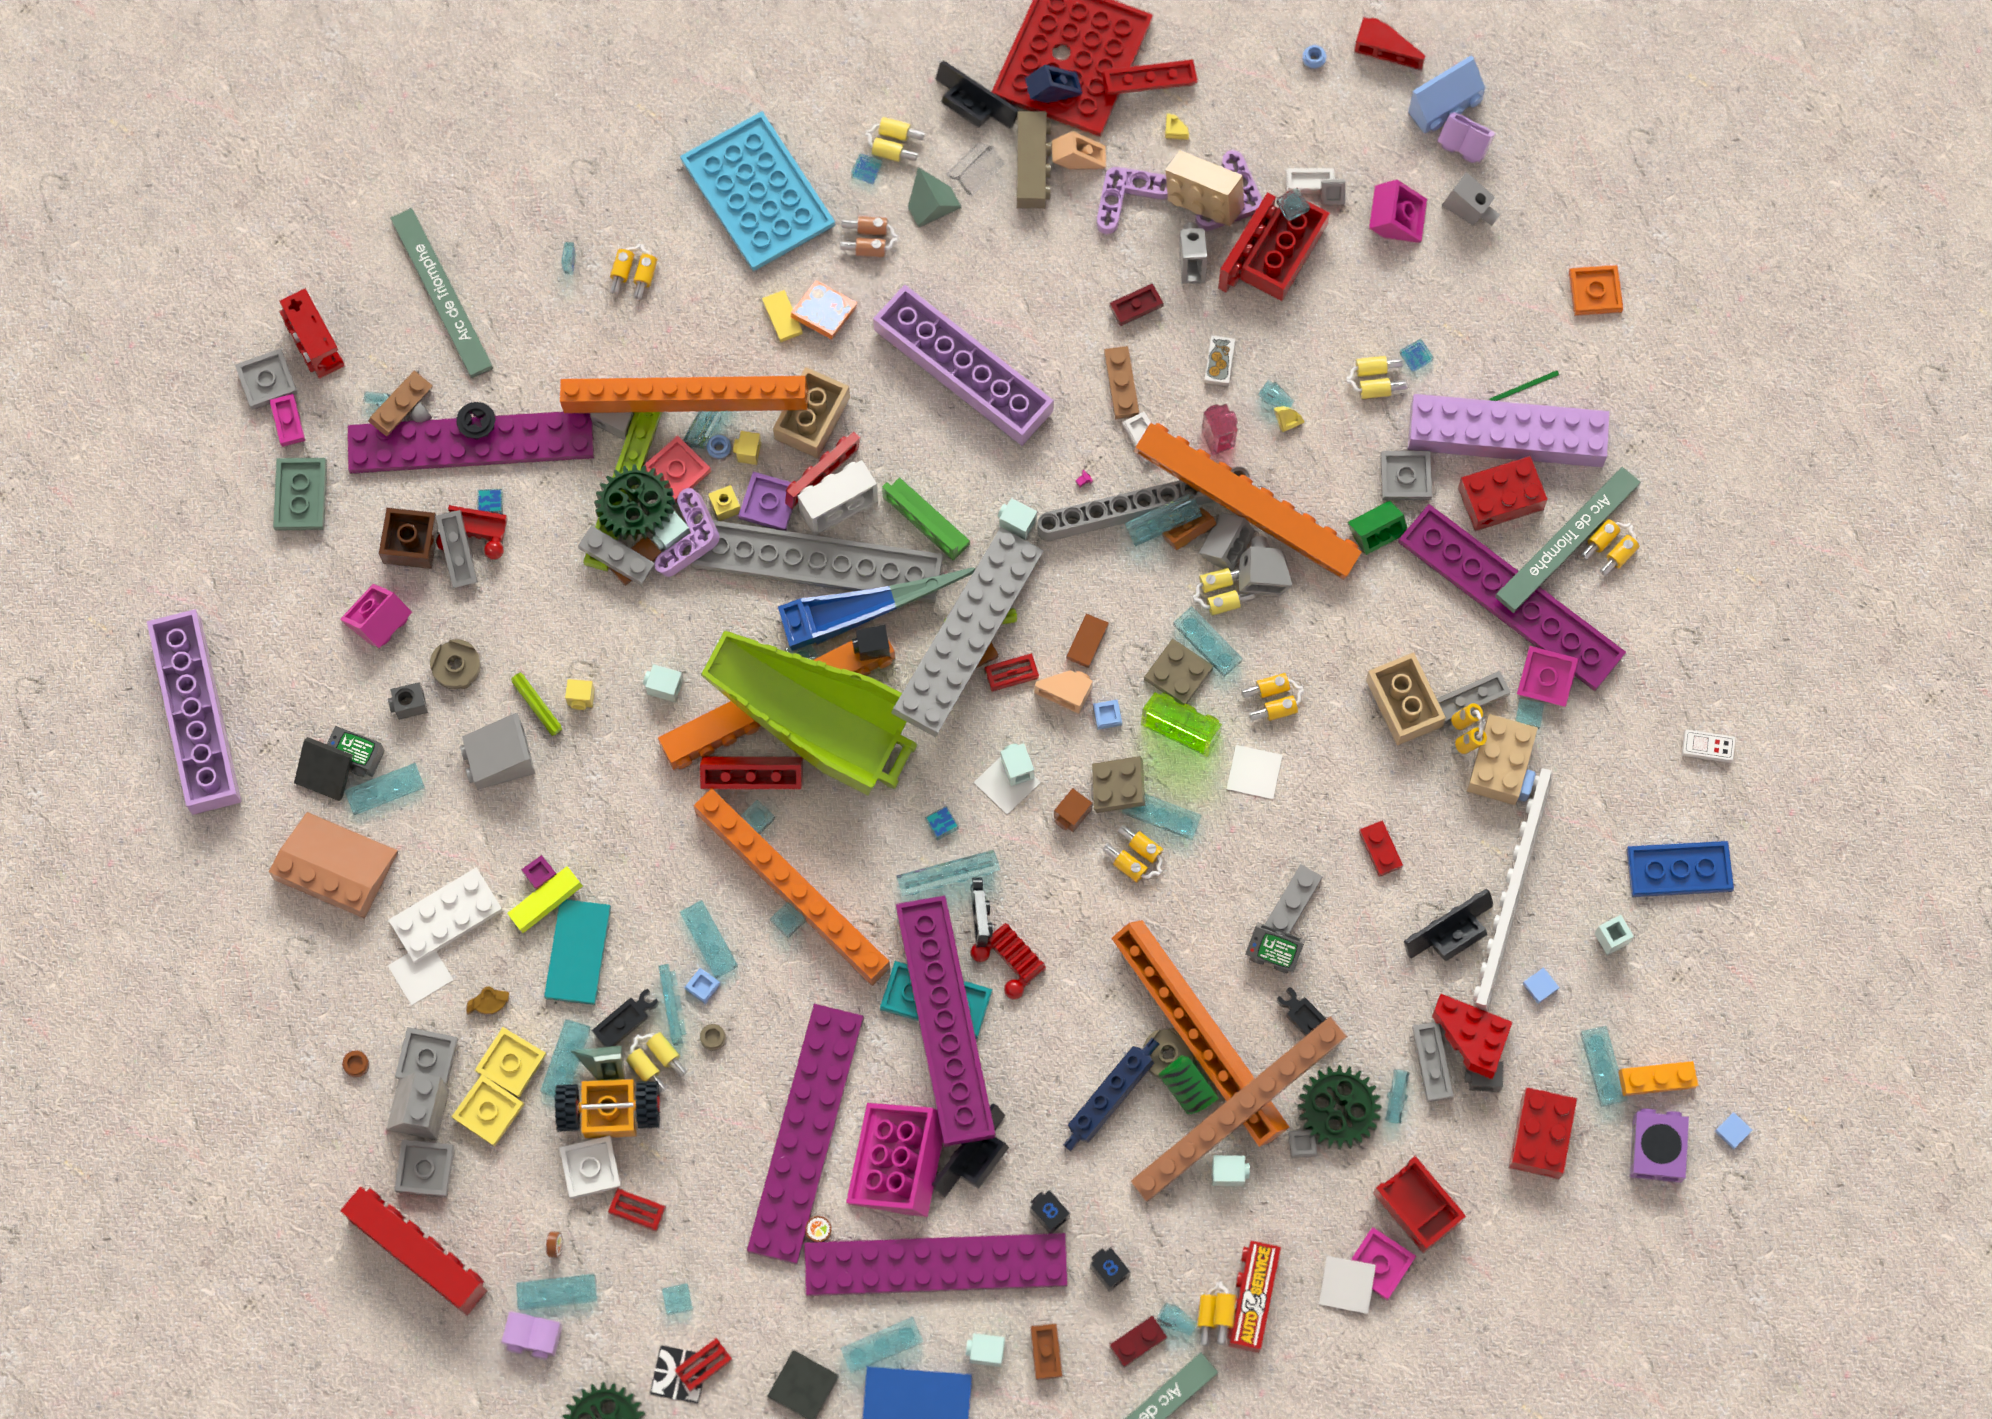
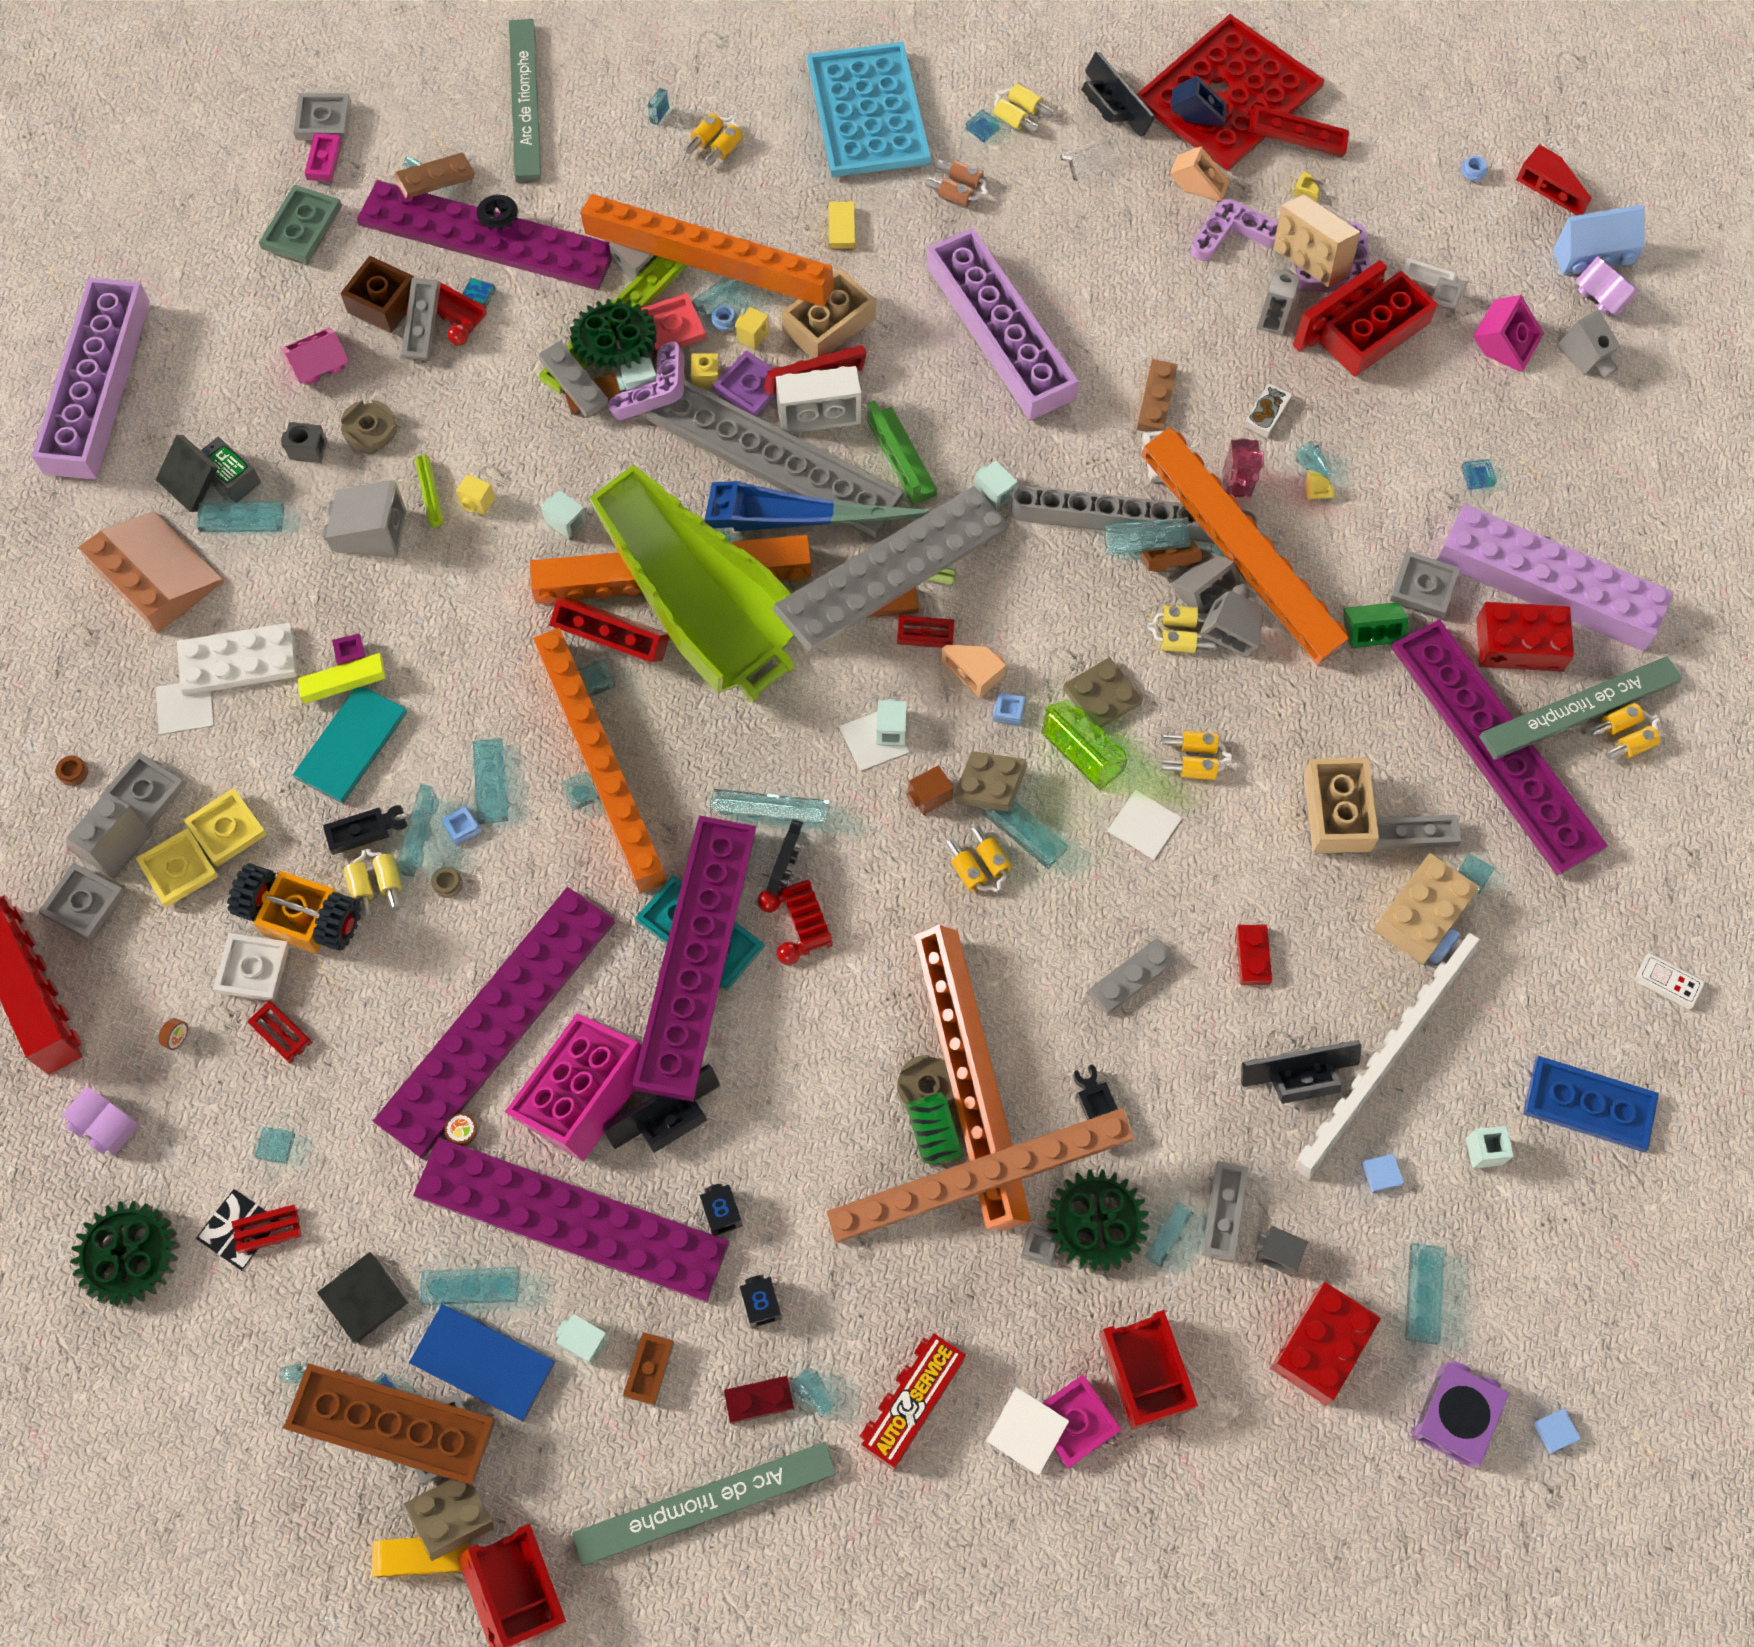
camera: 20 degrees right, 5 degrees down
red piece [279,288,345,379] -> none
light grey hinge [411,402,432,422] -> none
pearl gold piece [466,986,510,1015] -> none
clear light blue plate [516,1274,598,1310] -> none
clear light blue plate [540,1019,591,1097] -> none
sand green slope [571,1046,625,1081] -> none
tile [791,280,857,340] -> none
black brick [852,625,890,661] -> none
sand green slope [908,167,961,228] -> none
tile [925,806,959,840] -> none
dark tan brick [1017,111,1051,209] -> none
dark blue plate [1063,1037,1160,1152] -> none
dark orange tile [1066,613,1109,668] -> none
dark pink piece [1075,470,1093,487] -> none
dark red plate [1109,283,1164,327] -> none
clear light blue plate [1173,606,1243,677] -> none
yellow piece [1197,1282,1236,1346] -> none
light aqua brick [1212,1155,1250,1186] -> none
brick [1245,922,1305,974] -> none
clear light blue plate [1276,188,1310,221] -> none
light yellow piece [1346,356,1407,399] -> none
red plate [1432,993,1512,1079] -> none
yellow piece [1447,703,1487,754] -> none
green piece [1489,370,1559,401] -> none
dark pink plate [1517,646,1579,707] -> none
orange tile [1569,265,1624,316] -> none
light orange plate [1618,1061,1699,1096] -> none

